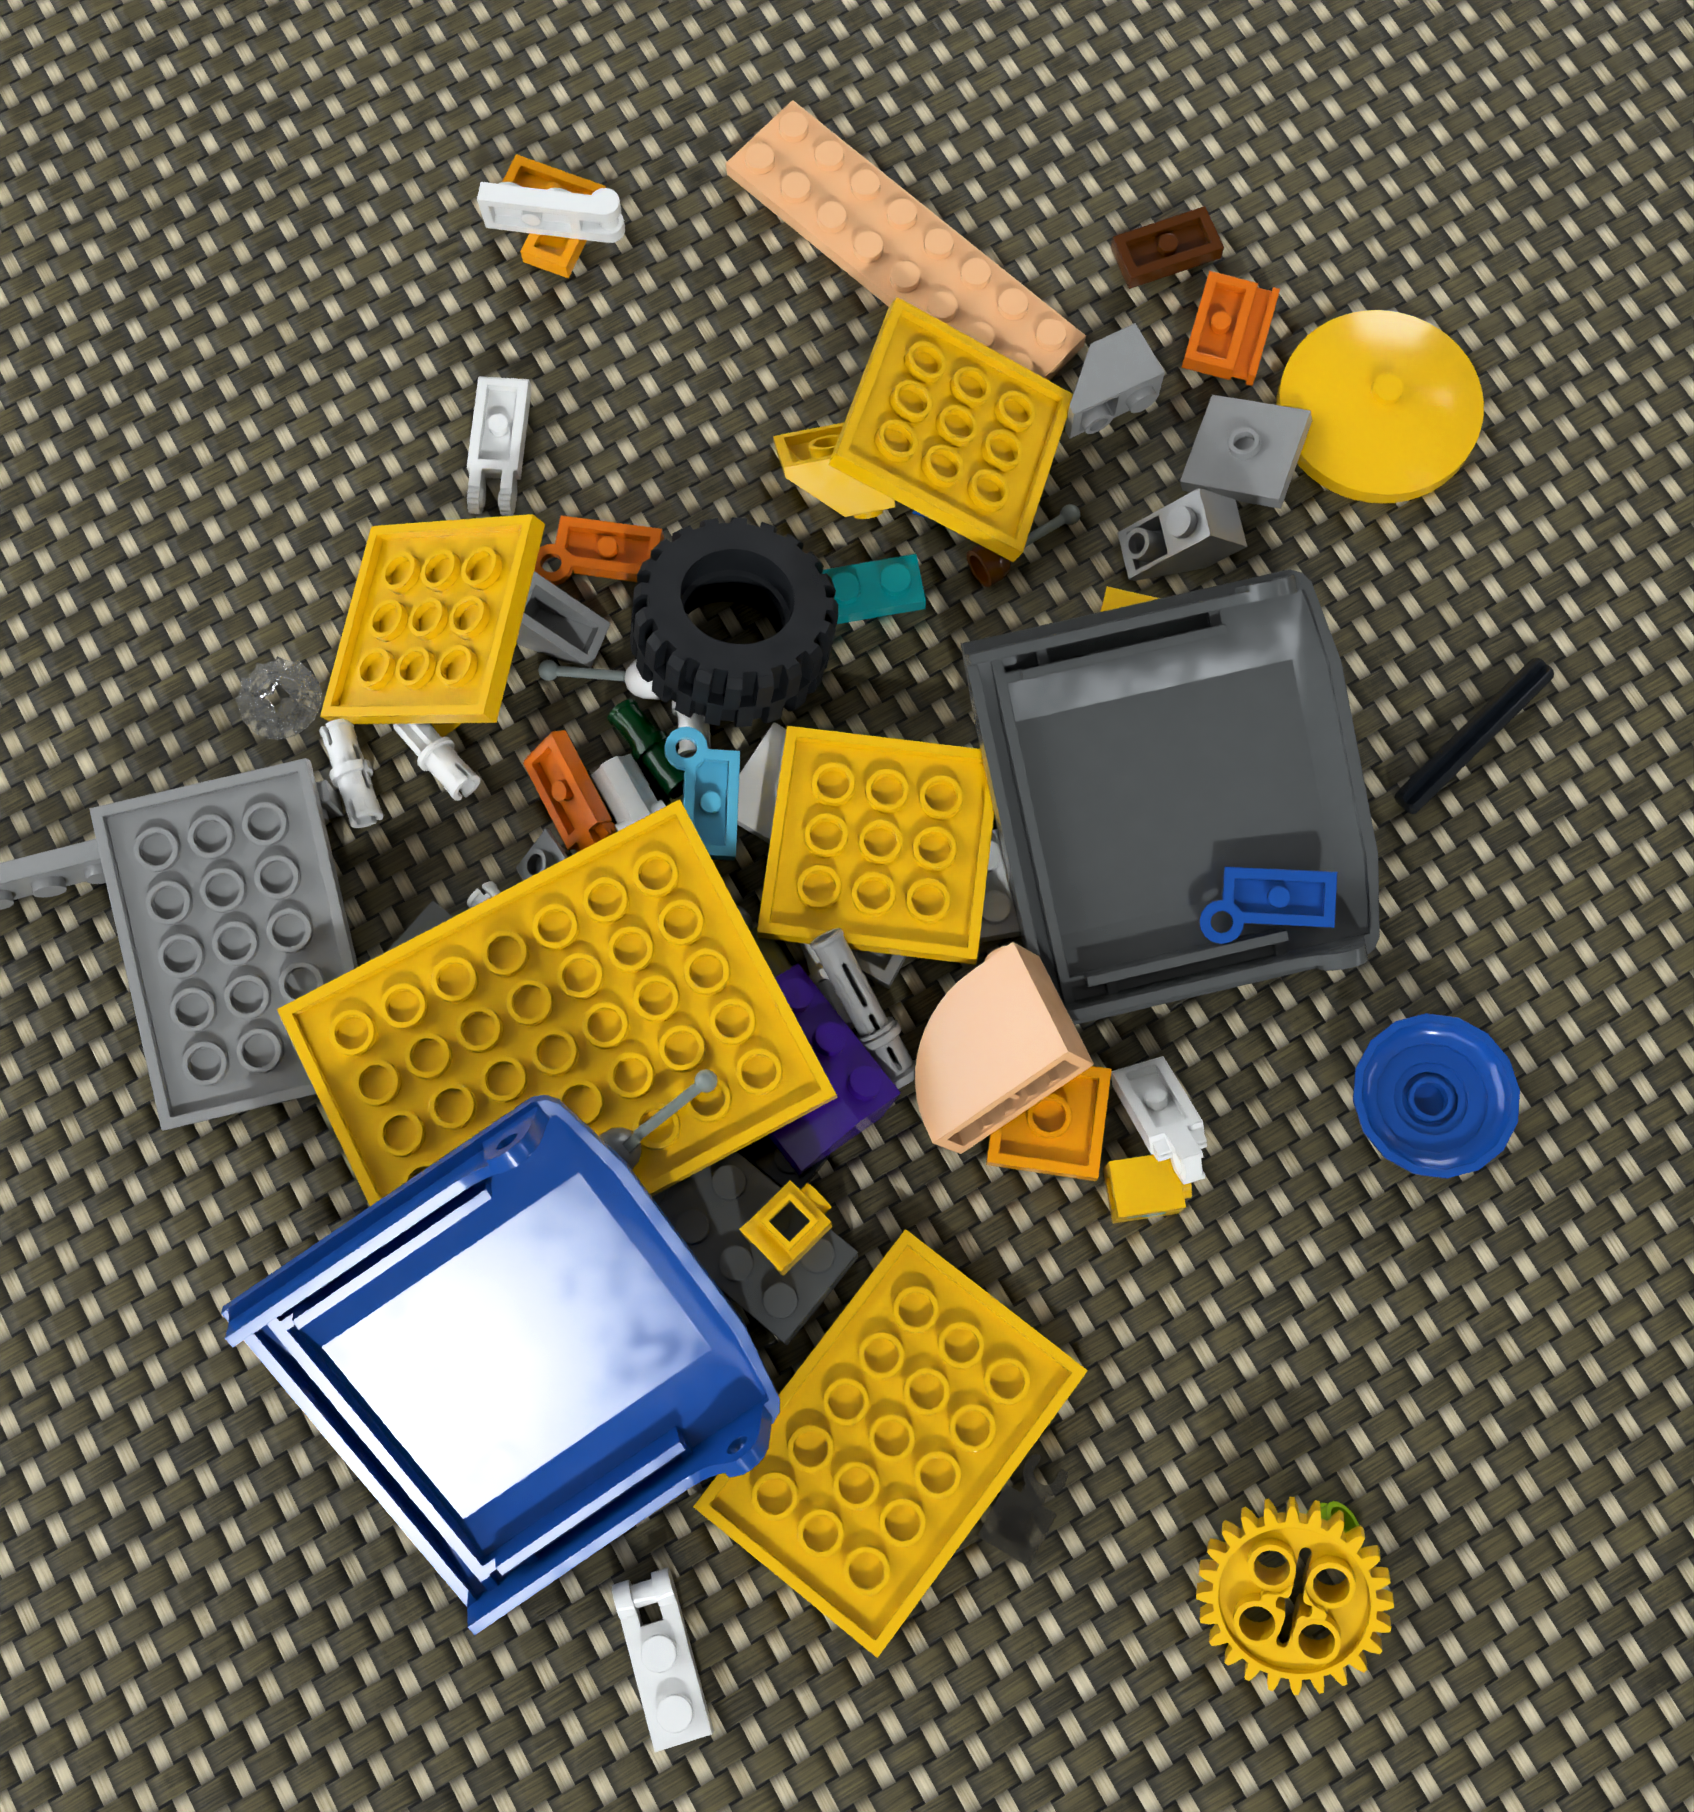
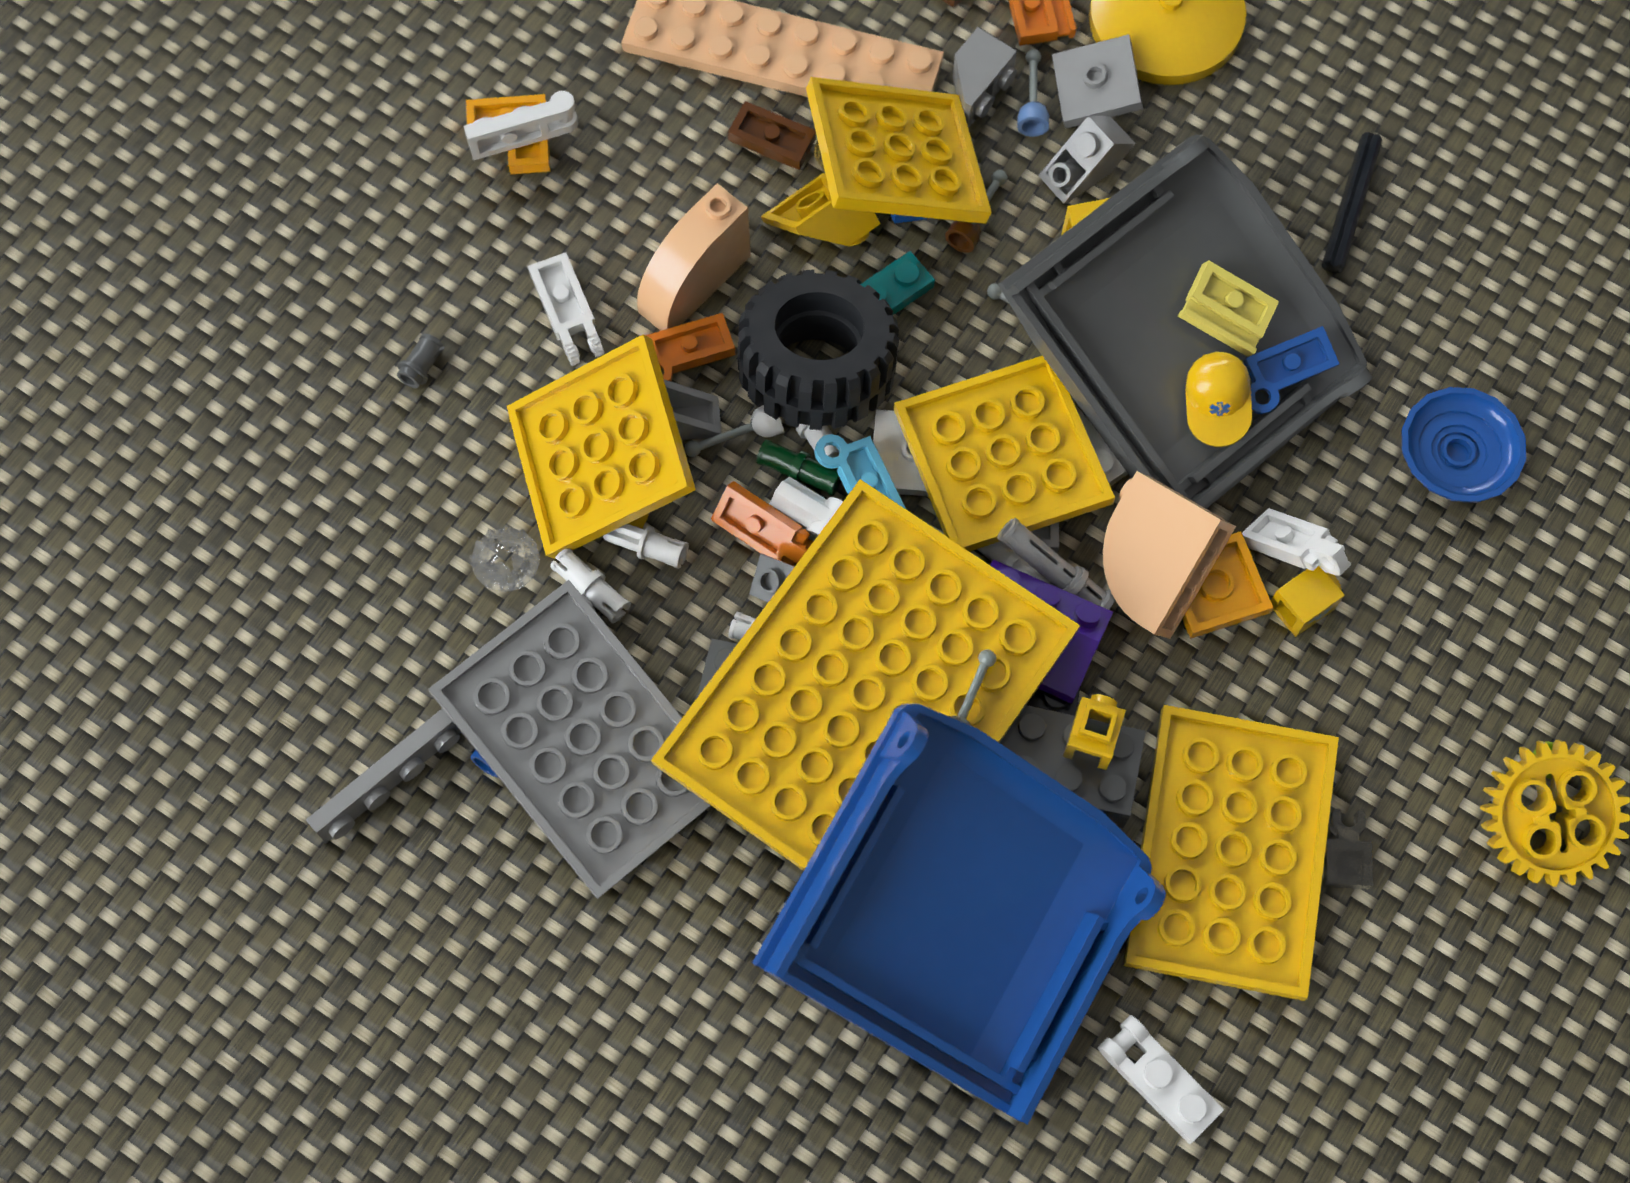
camera: 30 degrees left, 5 degrees down
none -> dark grey pin [397,333,445,388]
none -> light nougat brick [637,183,751,331]
none -> reddish brown plate [727,101,817,170]
none -> medium blue hinge [1017,49,1049,137]
none -> light yellow plate [1178,261,1279,357]
none -> yellow cap [1185,351,1252,447]

